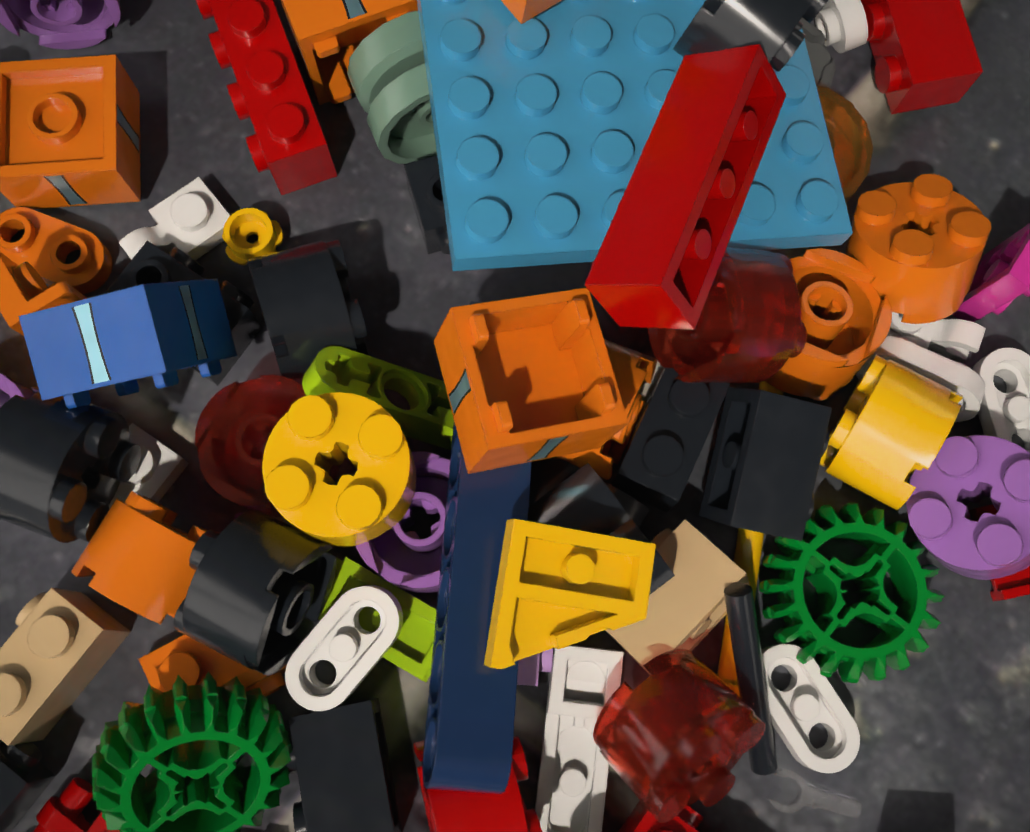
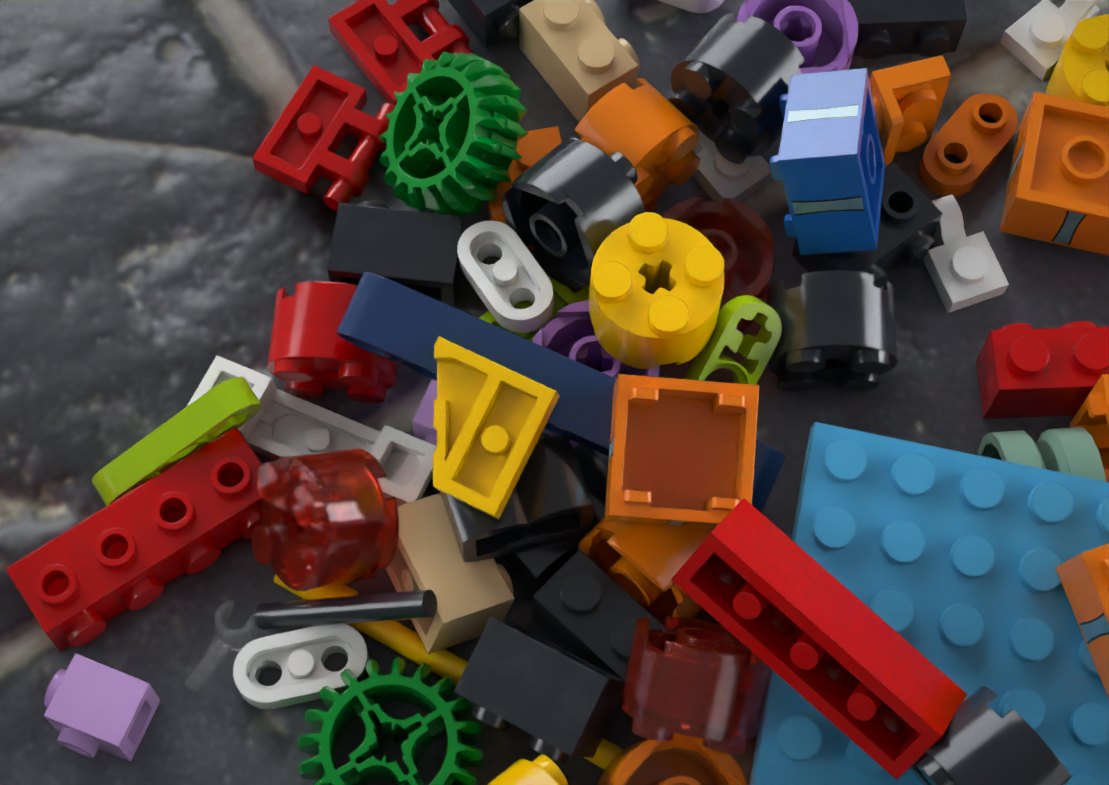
camera: 110 degrees right, 10 degrees down
yellow plate [222,208,283,266] -> none

